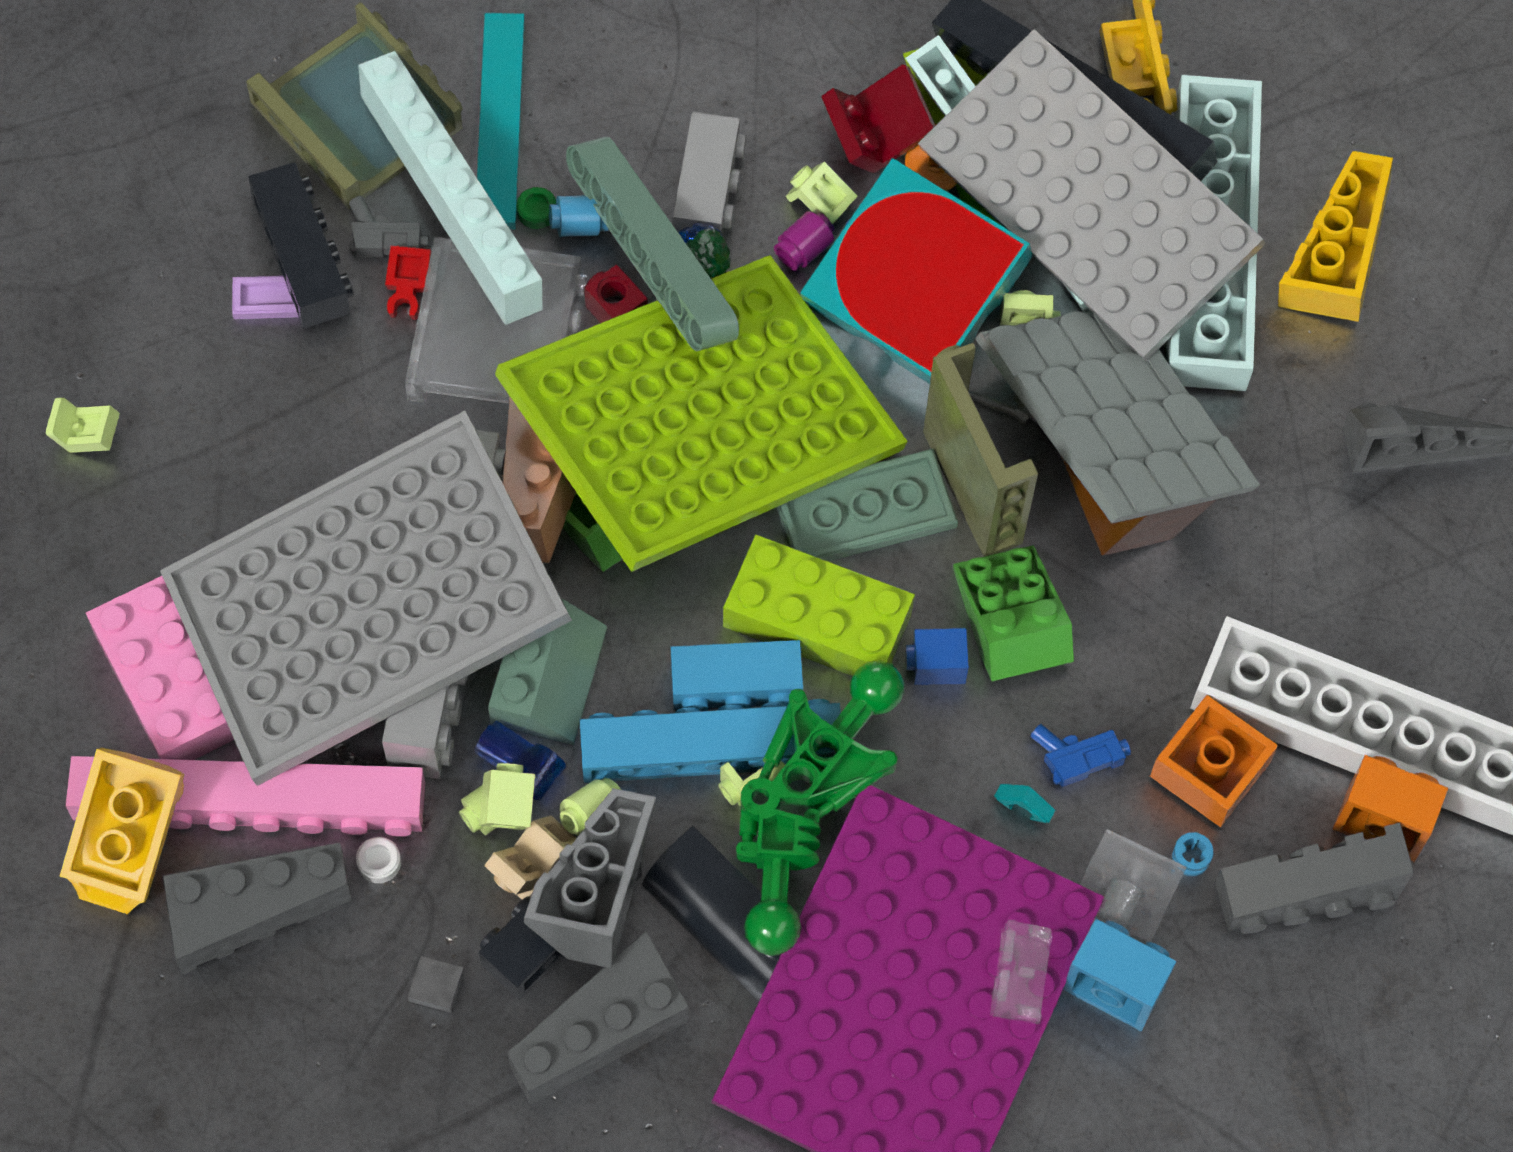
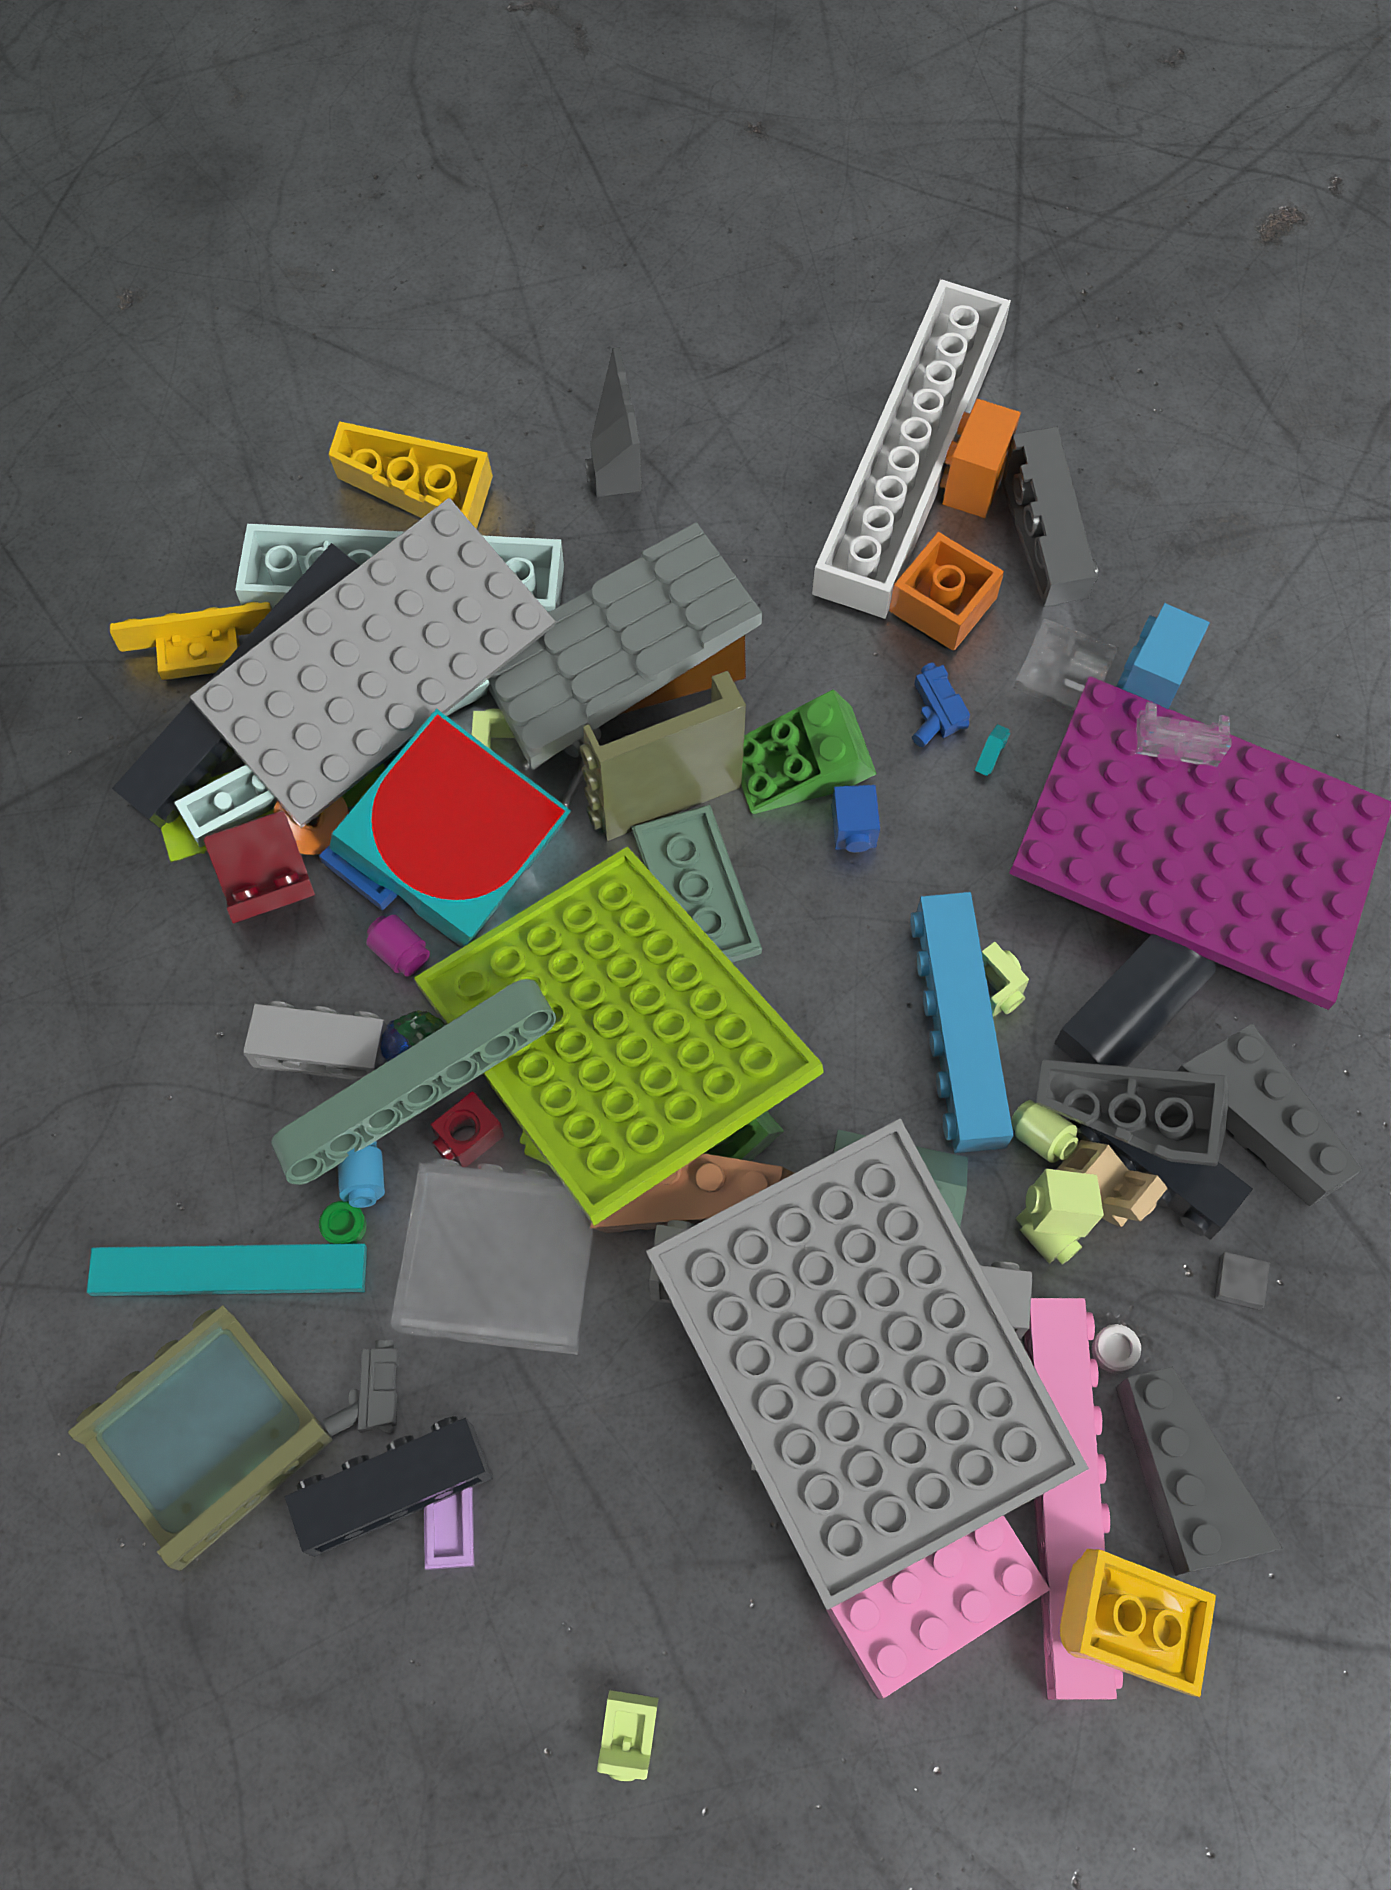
camera: 90 degrees left, 0 degrees up
light aqua brick [358,51,543,325] -> none
red plate [385,246,434,320] -> none
clear blue piece [474,720,567,801] -> none
dark azure brick [671,640,803,711] -> none
lime brick [723,534,915,676] -> none
green piece [736,660,905,956] -> none
yellowish green bracket [785,162,858,224] -> none
dark azure bush [1172,832,1214,876] -> none

